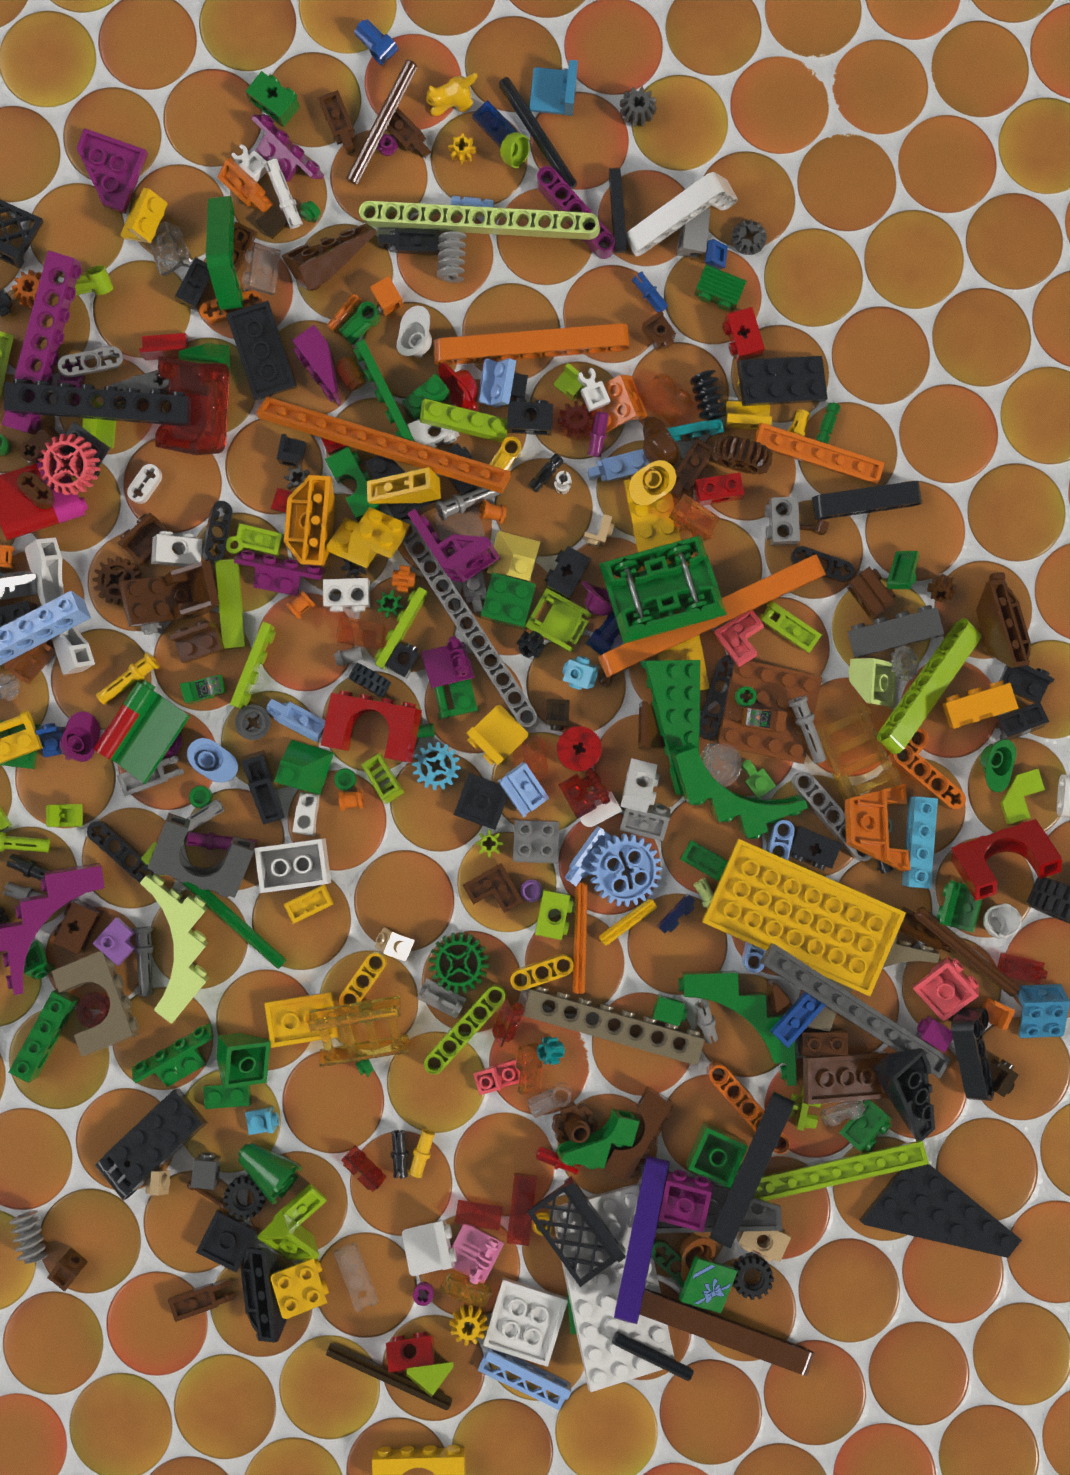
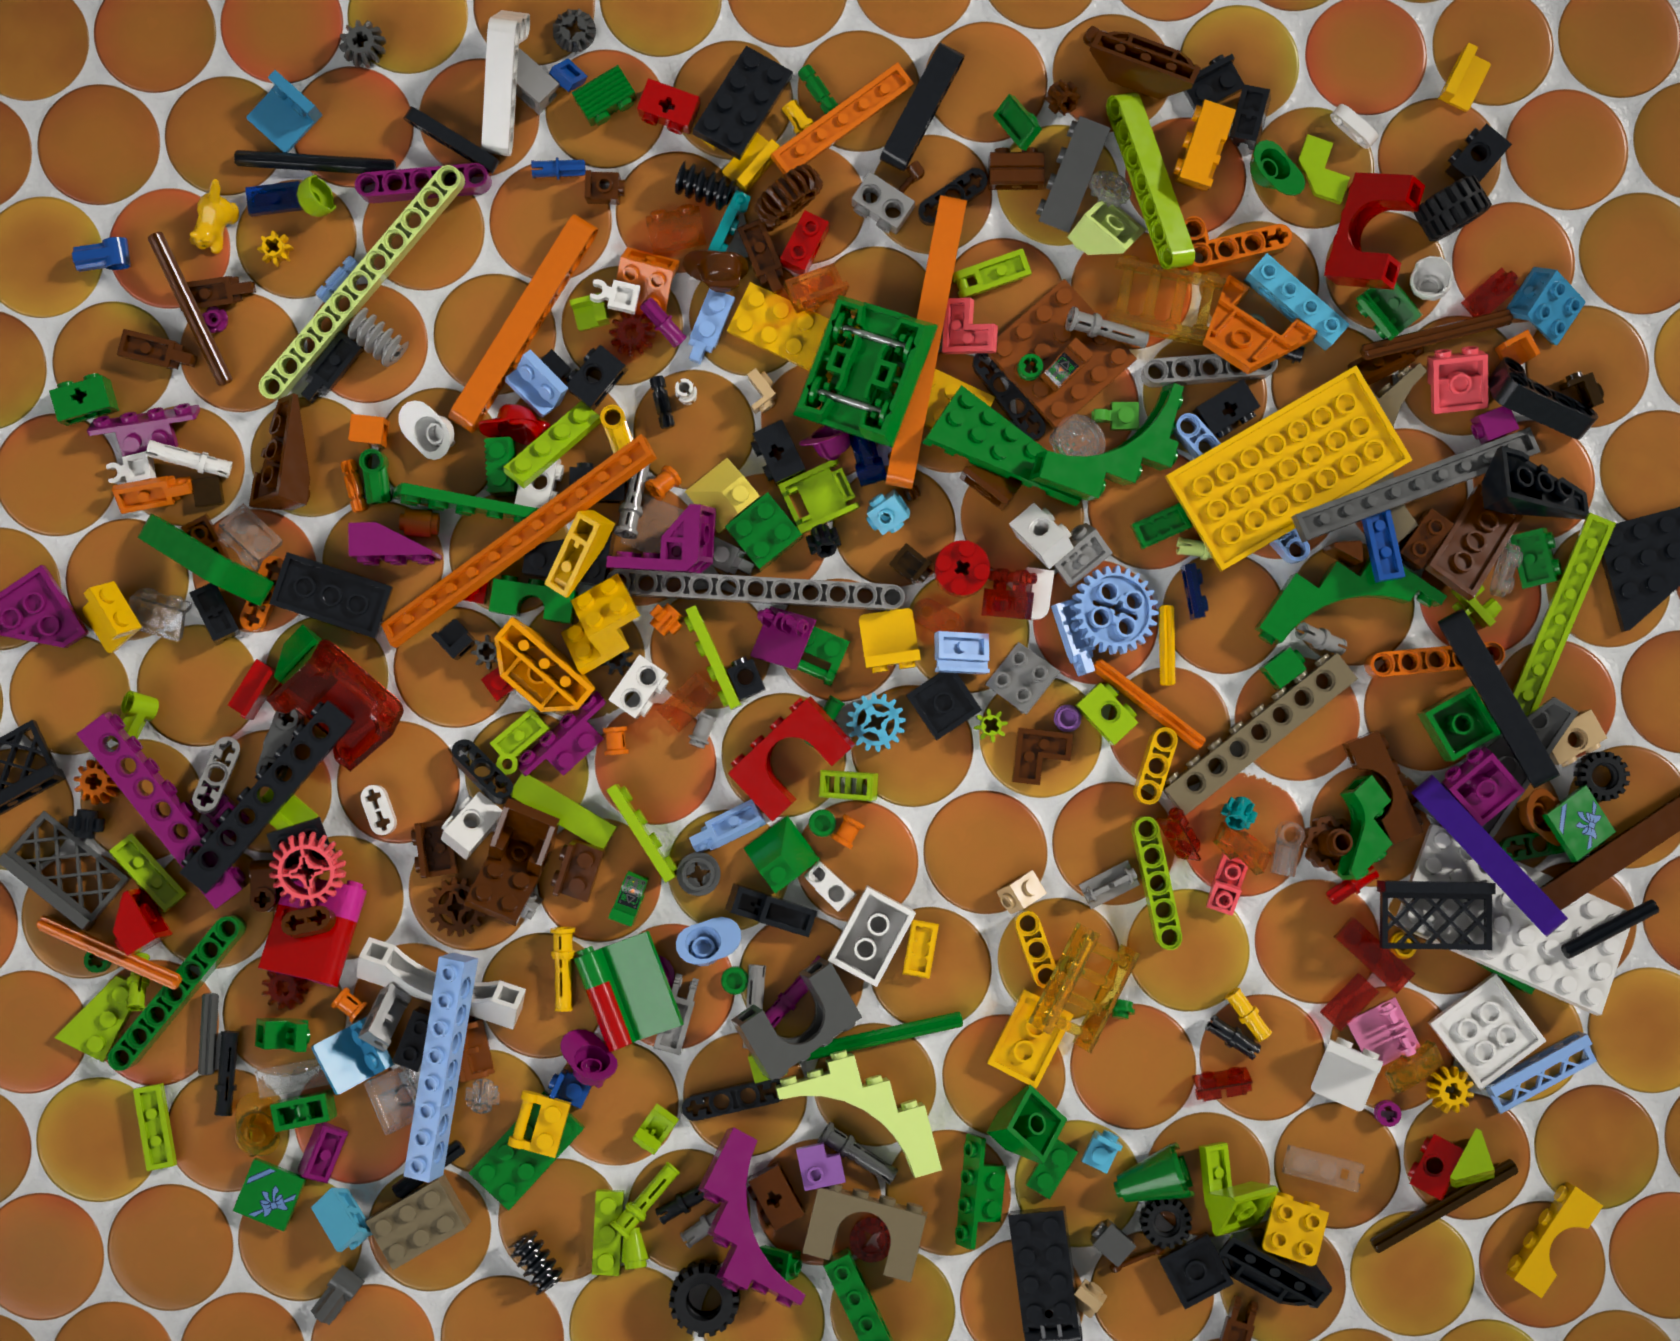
camera: 50 degrees left, 0 degrees up
green plate [300,201,321,223] -> none
black wheel [348,662,391,698] -> none
green gear [376,590,404,619] -> none
green gear [429,932,489,993] -> none
yellow piece [628,460,676,506] -> none

